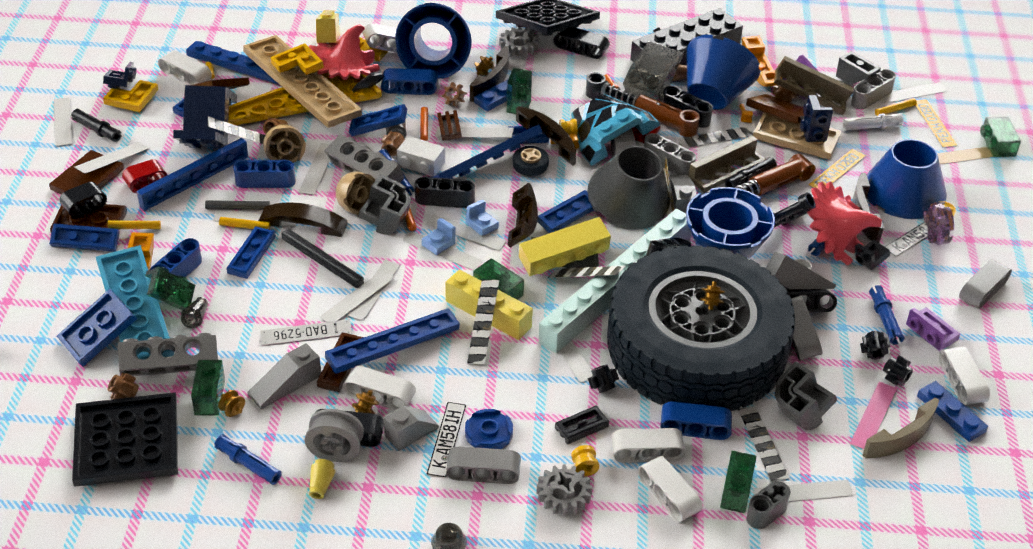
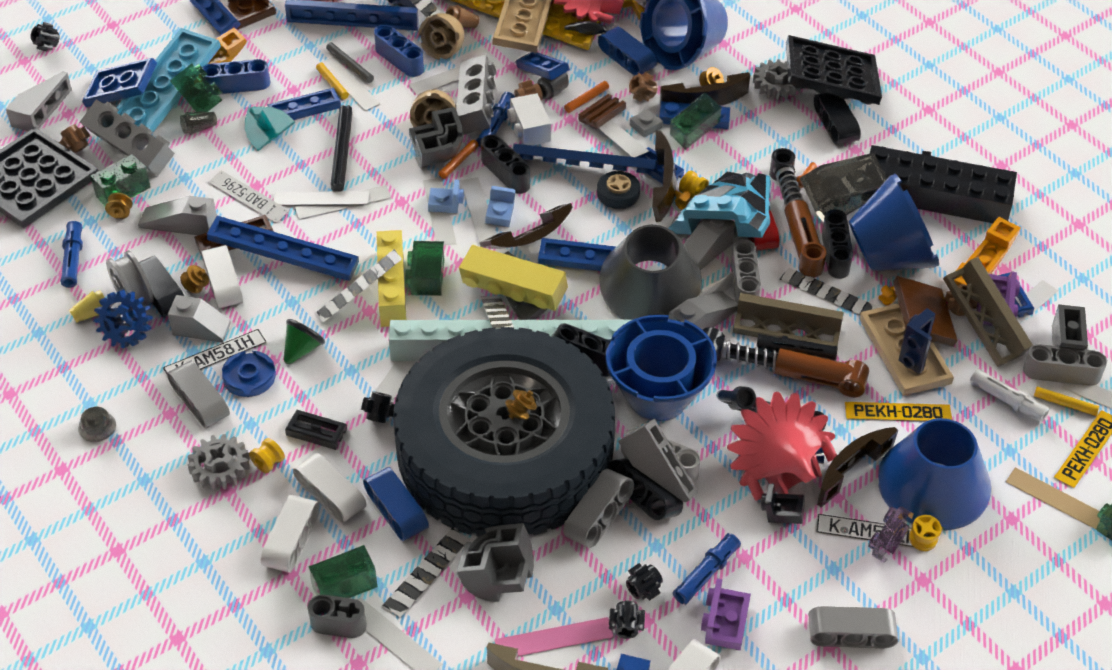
camera: 50 degrees right, 5 degrees up
yellow piece [107,220,161,229] -> none
dark brown slope [258,202,348,237] -> none
none -> light grey slope [6,71,72,131]
none -> blue gear [93,290,153,348]
none -> teal shield [244,106,295,151]
none -> green hat [284,319,325,365]
none -> light grey plate [630,109,663,138]

